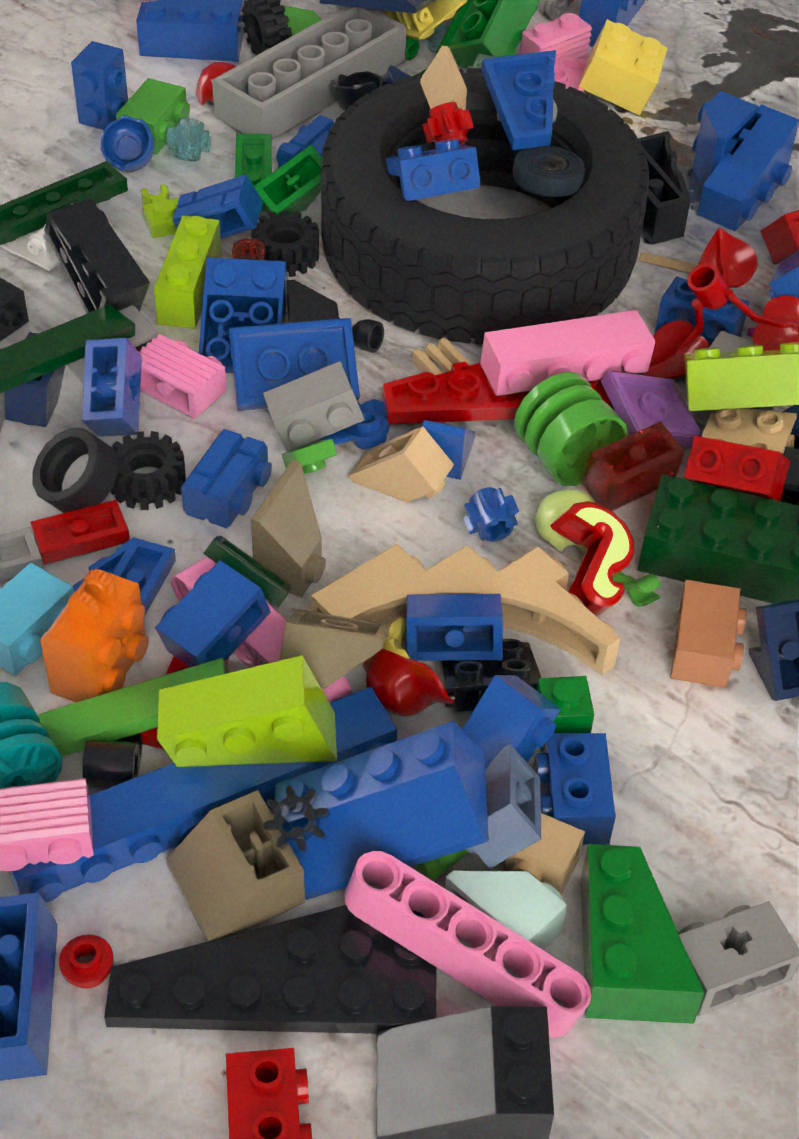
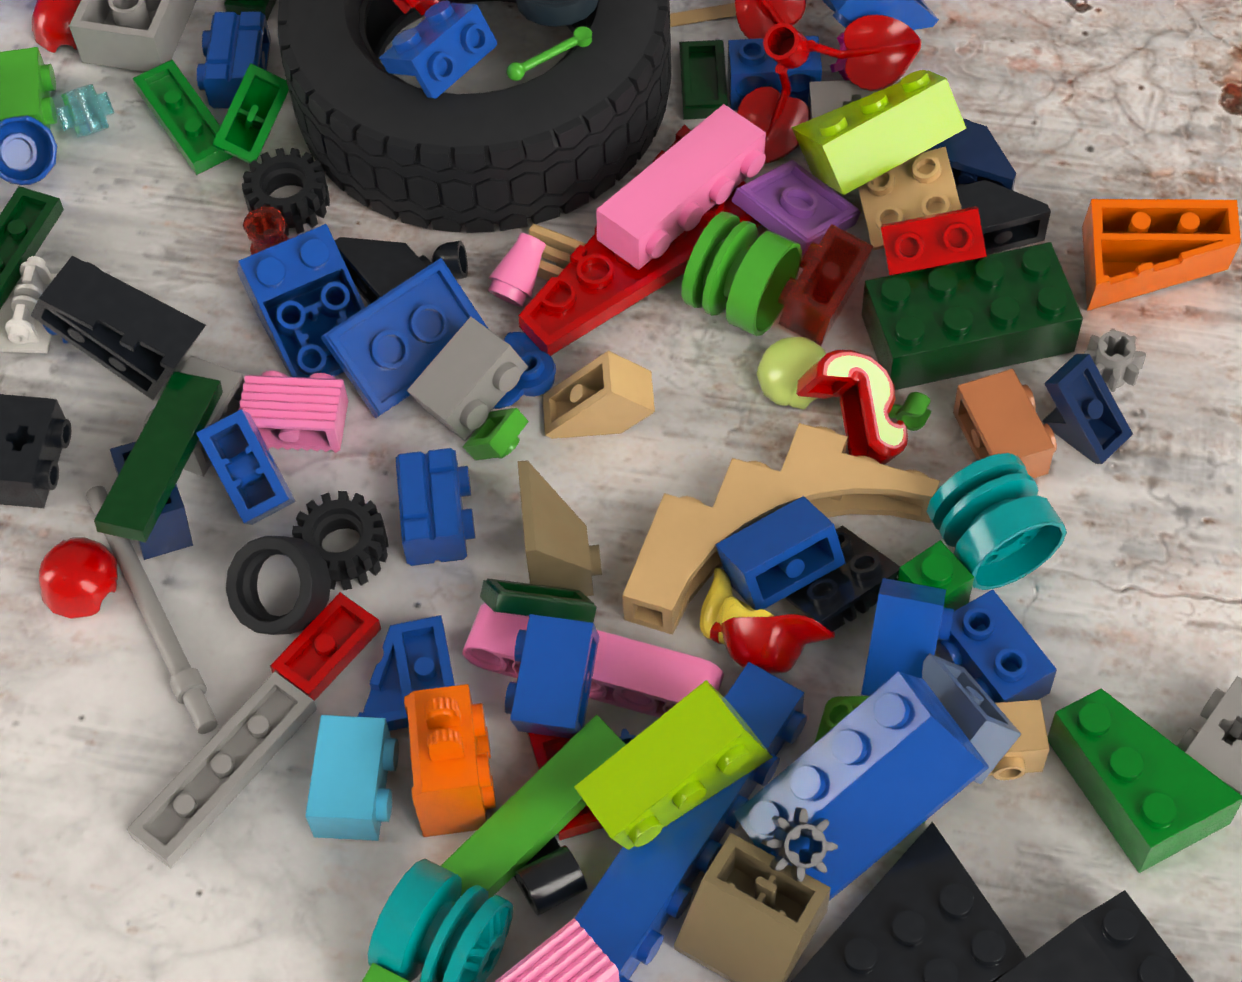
camera: 25 degrees left, 10 degrees up
lime plate [141,184,179,238] -> none
lime arch [154,215,222,329] -> none
blue brick [173,175,263,239] -> none
dark tan slope [280,609,391,688] -> none
bright pink beam [344,851,592,1037] -> none
blue slope [423,420,476,480] -> none
light aqua slope [445,871,567,950] -> none
blue gear [463,487,519,542] -> none
none -> bright pink cone [488,233,546,307]
none -> bright green hinge [506,26,592,81]
none -> dark green tile [679,40,728,120]
none -> teal wheel [926,453,1067,590]

